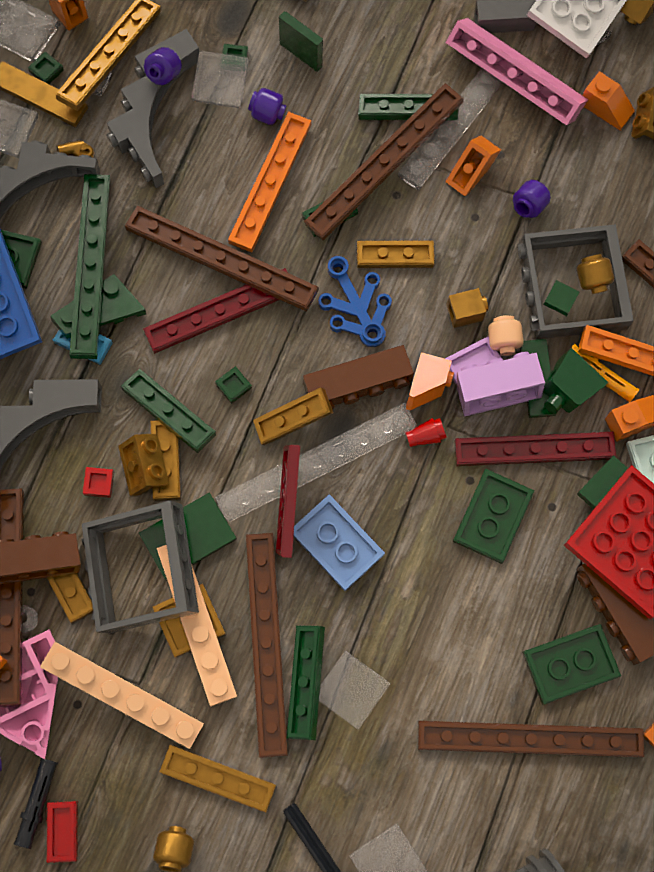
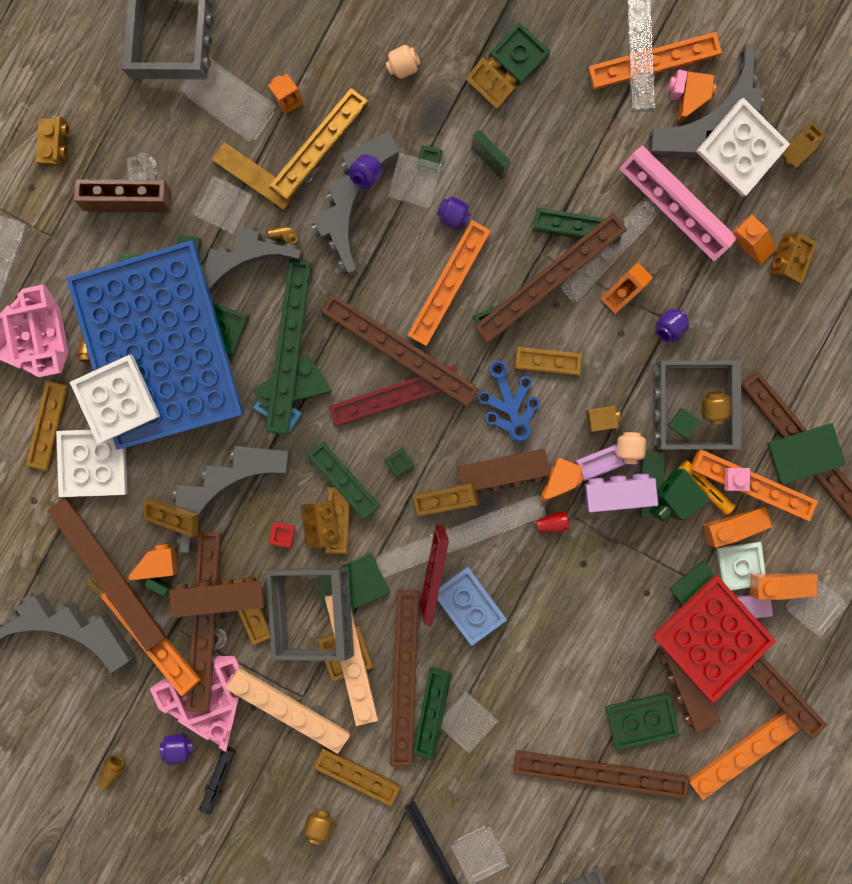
camera: 10 degrees right, 15 degrees up
dark green tile [28,52,64,84] -> none
red tile [47,801,78,863] -> none
dark green tile [453,468,535,564] -> none
dark red tile [454,432,616,466] -> none
none -> bright pink plate [725,468,750,491]

